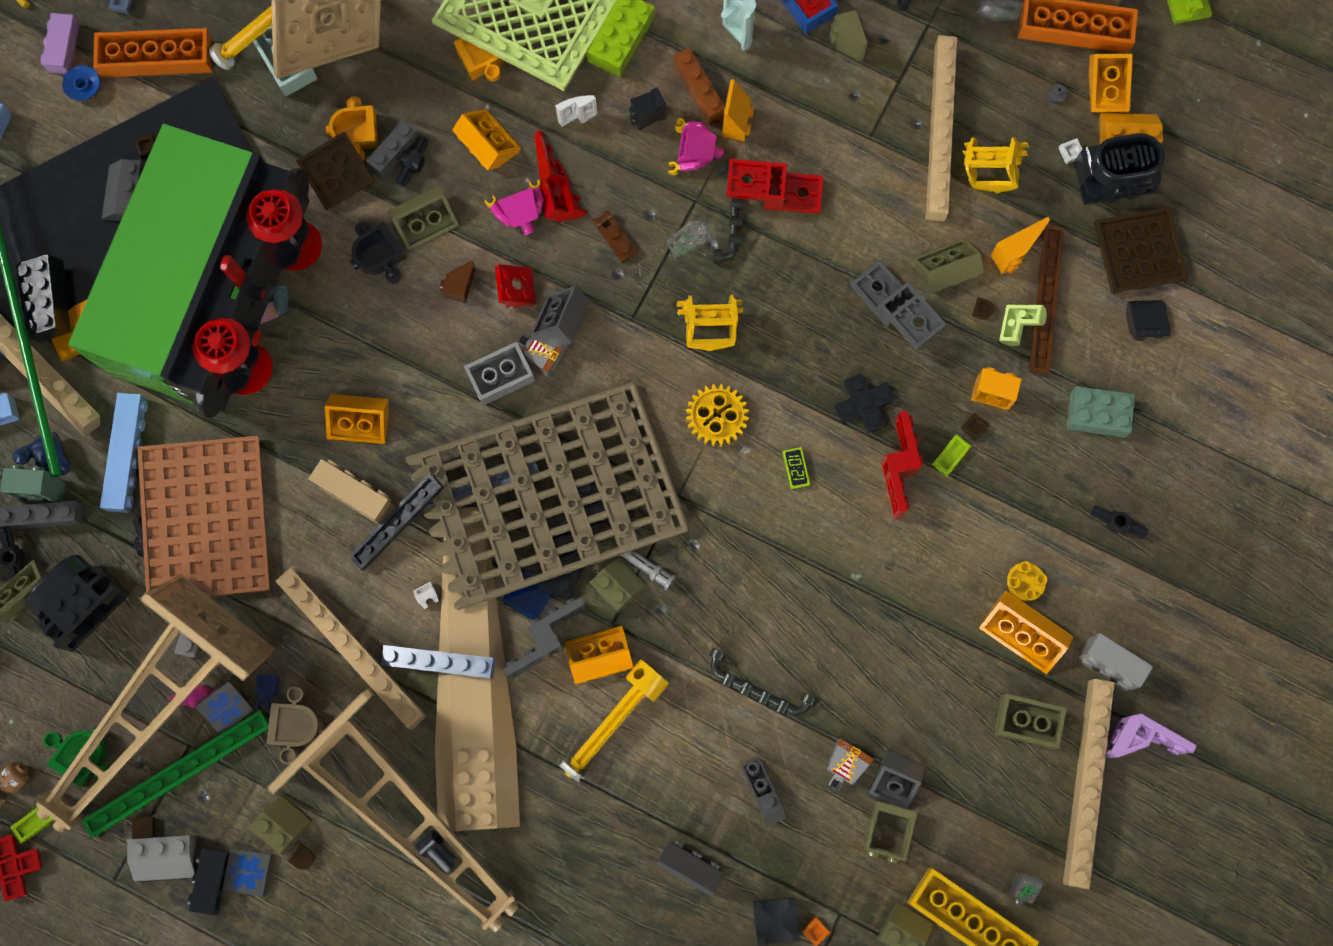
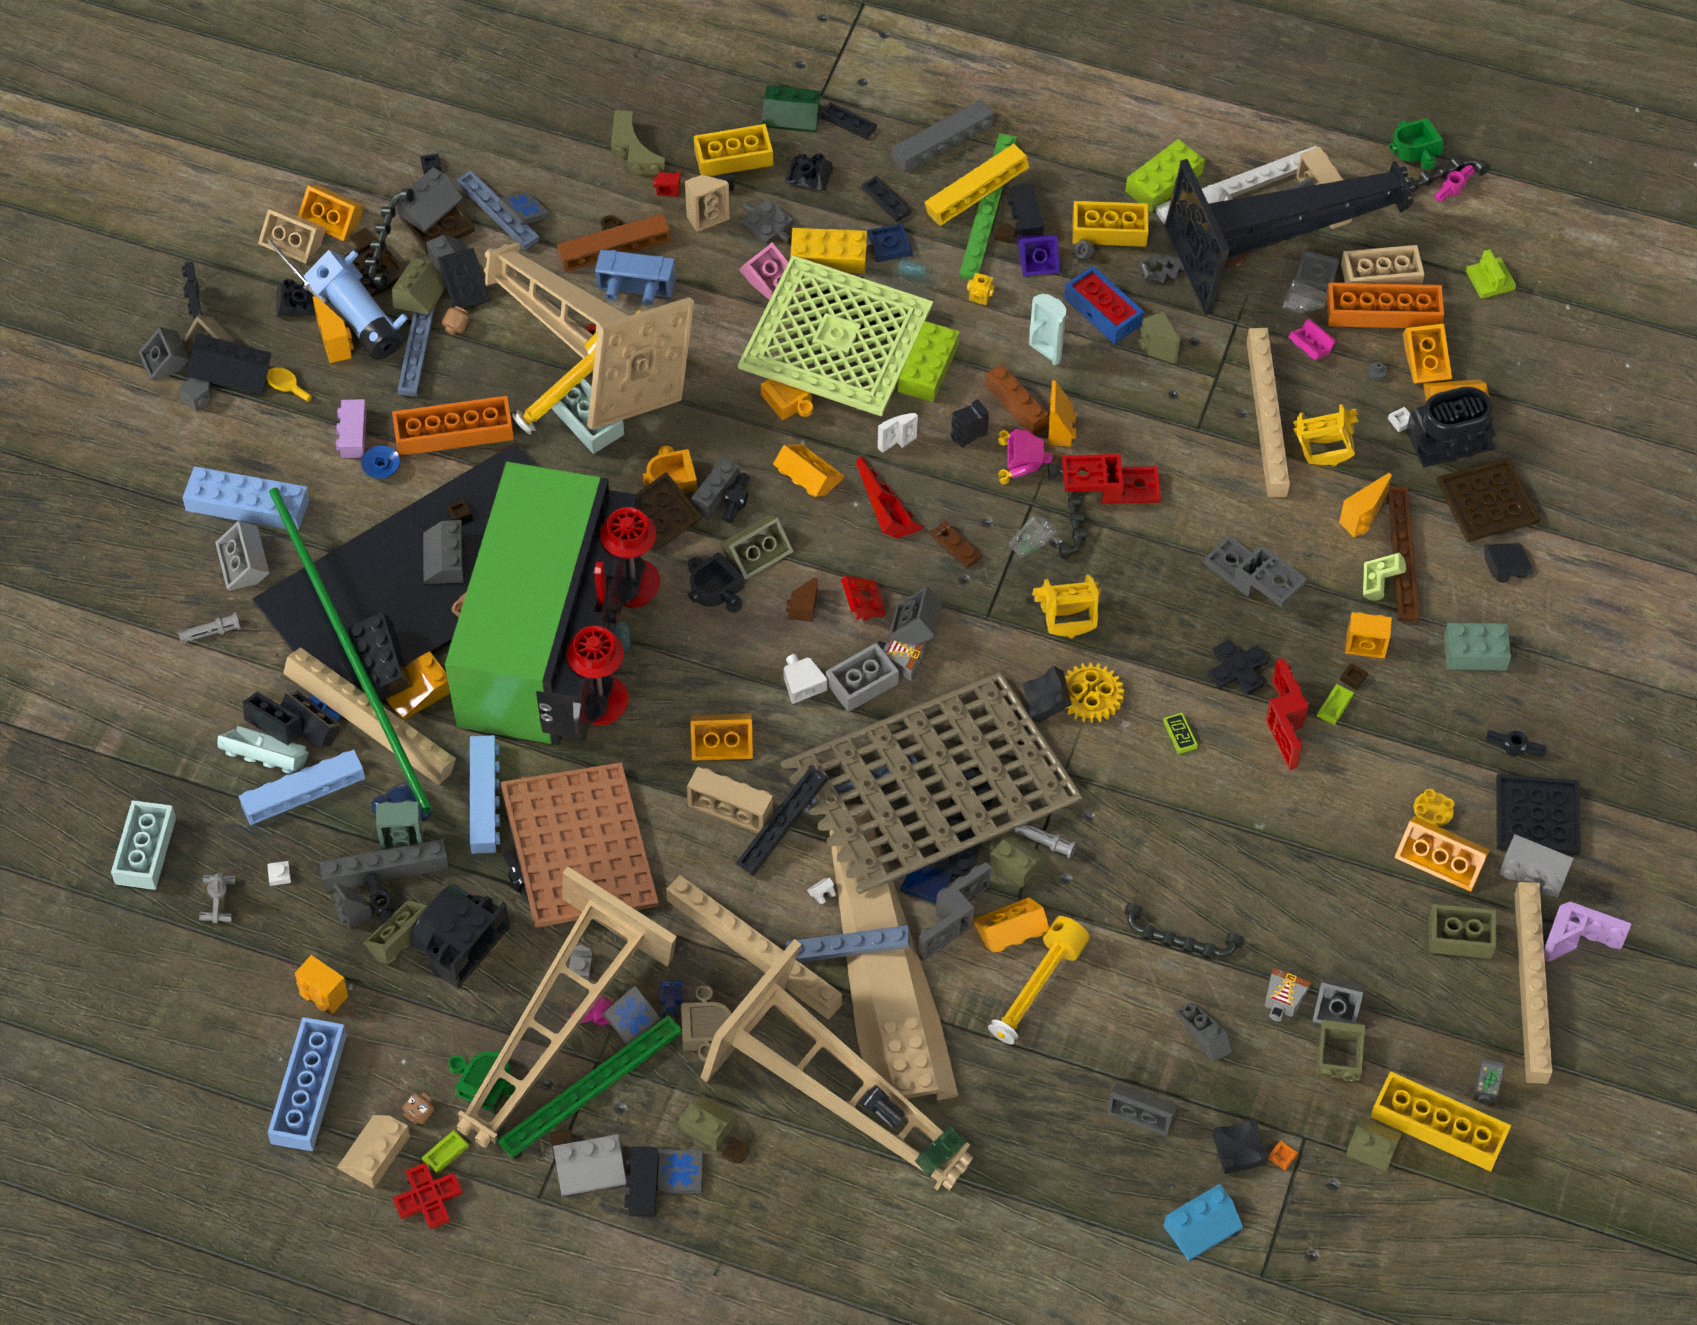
camera: 10 degrees left, 20 degrees down
dark pink torso [485,179,544,236] -> none
olive slope [912,238,984,294] -> none
dark brown tile [972,297,994,320] -> none
none -> white torso [784,654,827,704]
none -> clear green brick [915,1126,966,1177]
none -> black brick [1022,666,1072,723]
none -> dark pink bracket [1288,319,1336,360]
none -> black plate [1496,774,1581,856]

